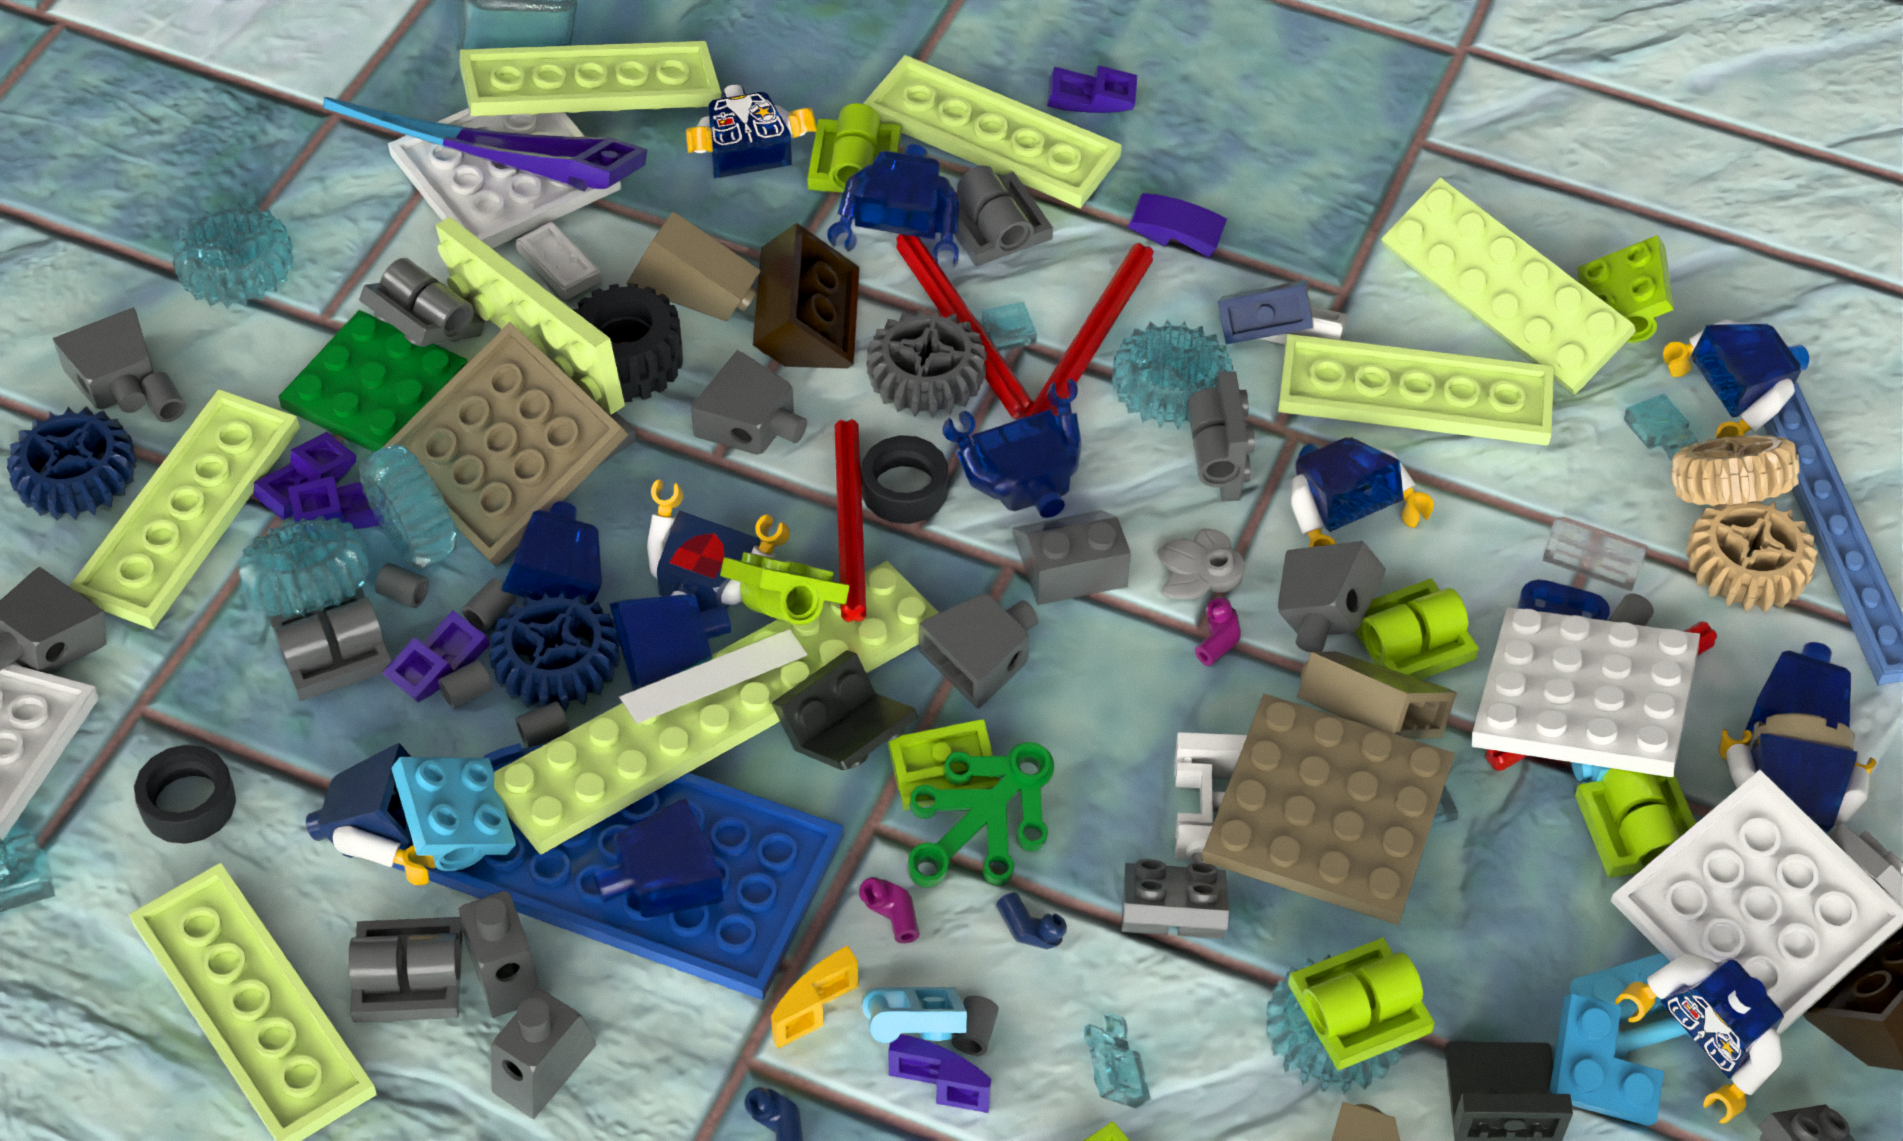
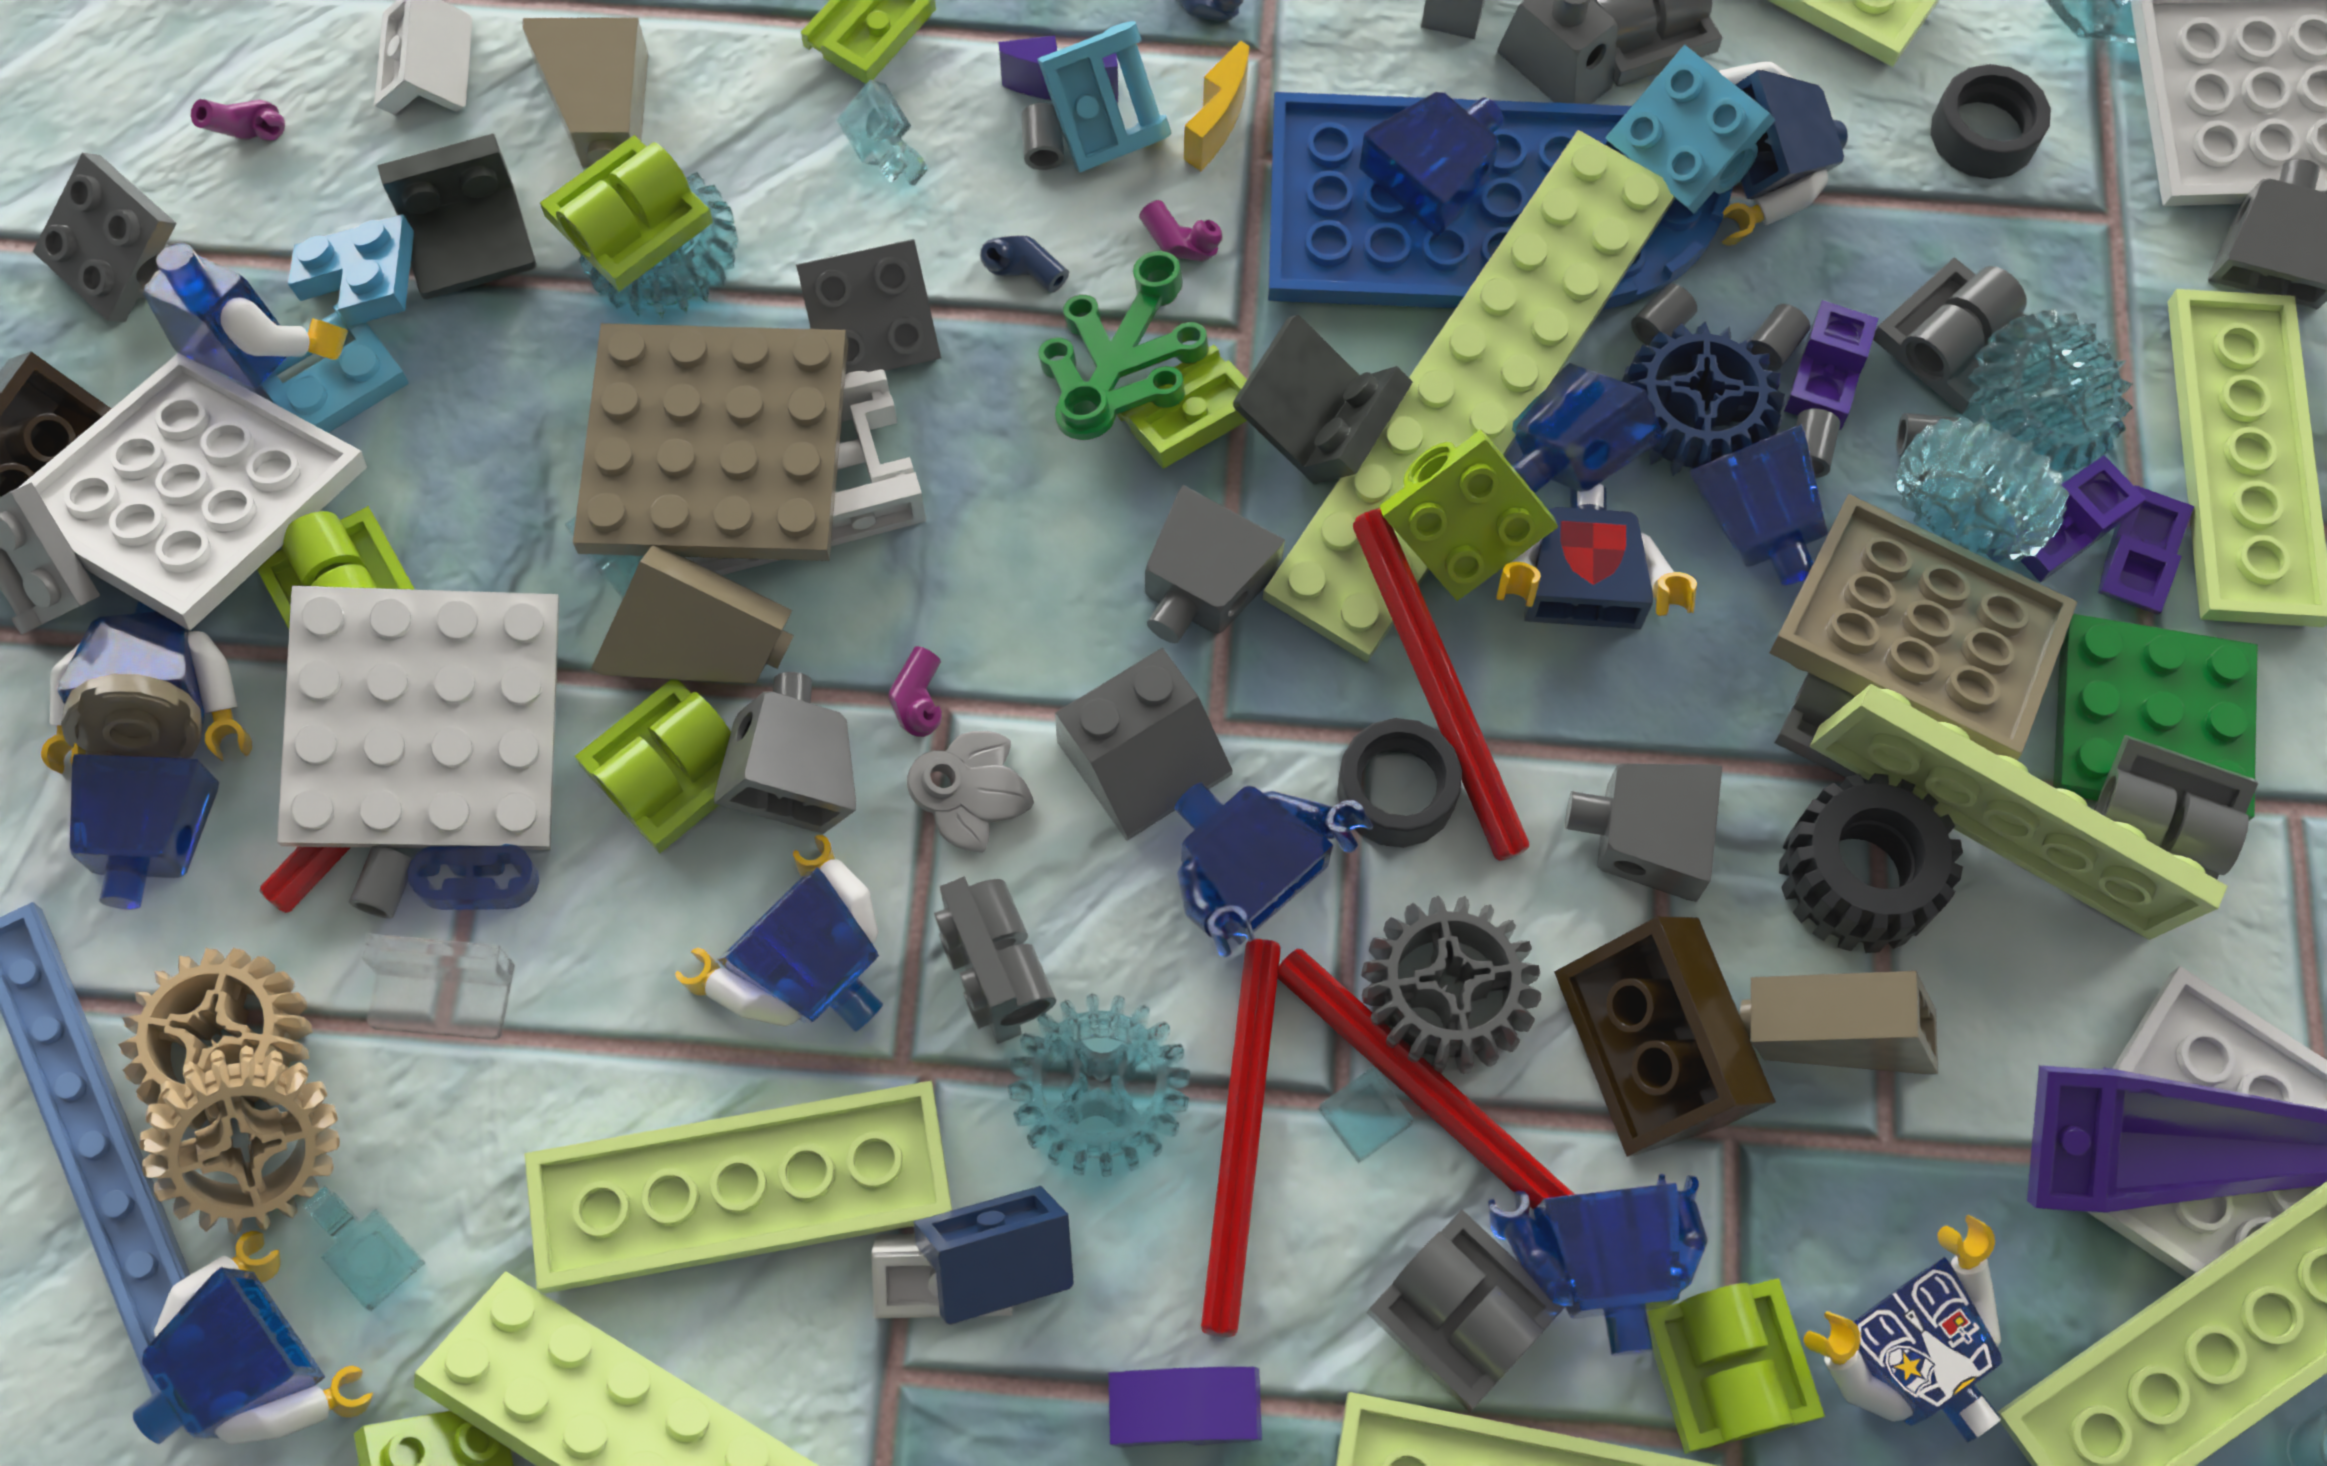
camera: 160 degrees right, 15 degrees up
white plate [516,221,602,301] -> none
white sticker [620,629,808,724] -> none

